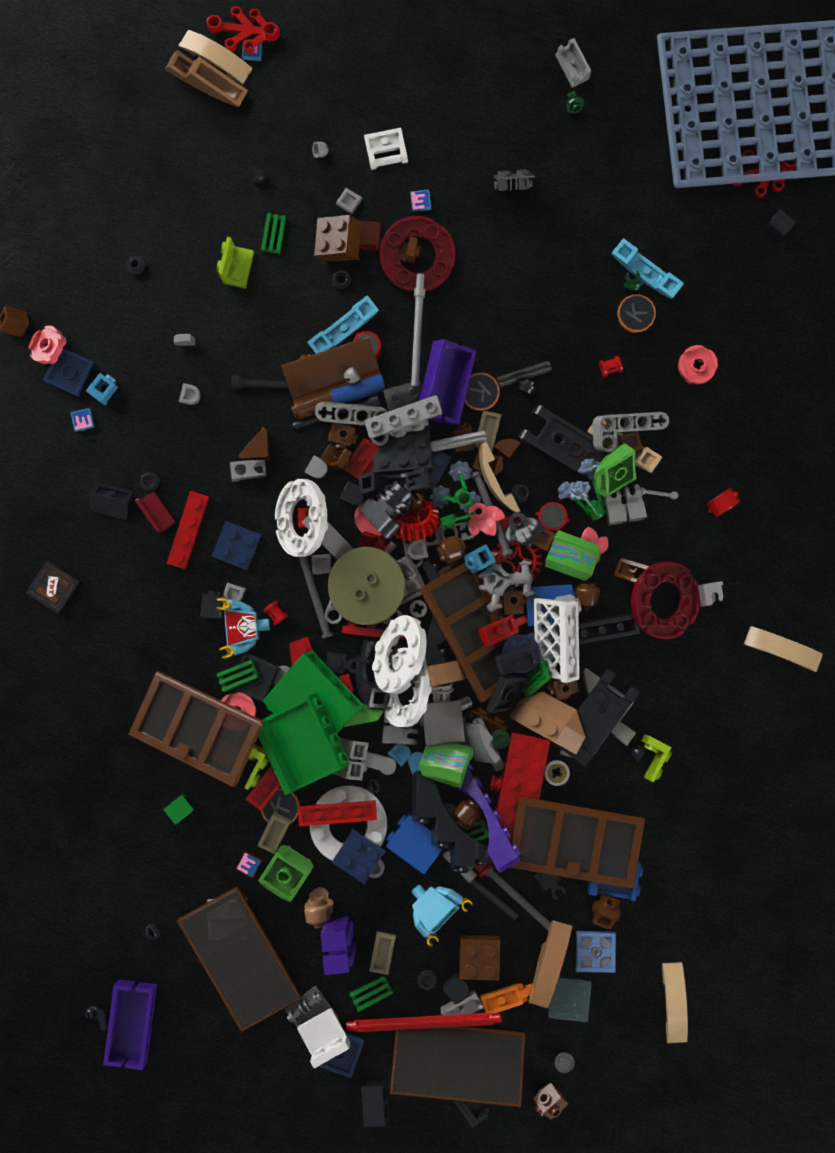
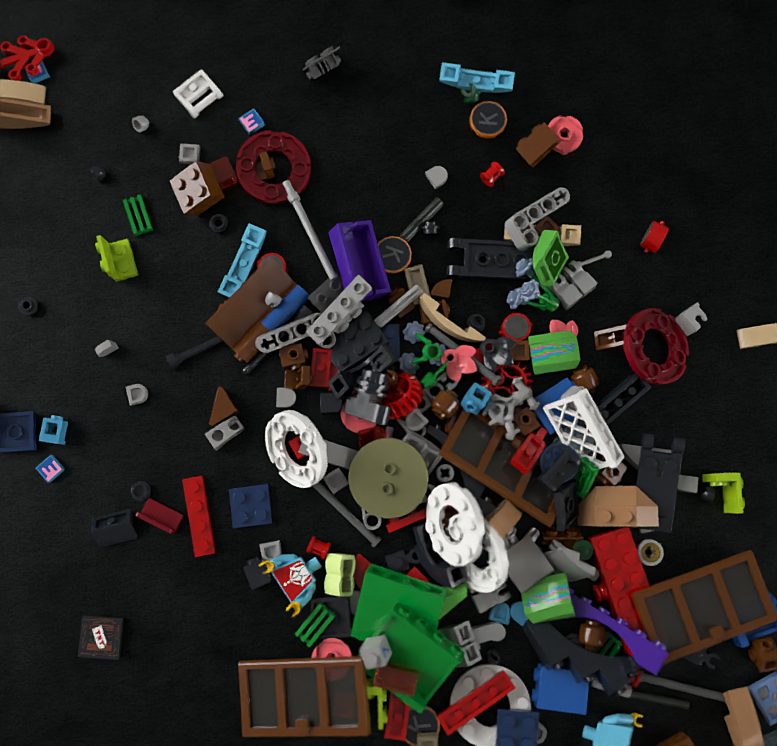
camera: 30 degrees left, 5 degrees down
none -> yellowish green brick [324,553,356,597]
none -> light grey brick [360,635,392,669]
none -> clear red panel [373,662,421,697]
none -> light grey tile [425,166,447,189]
none -> reddish brown brick [516,122,561,167]

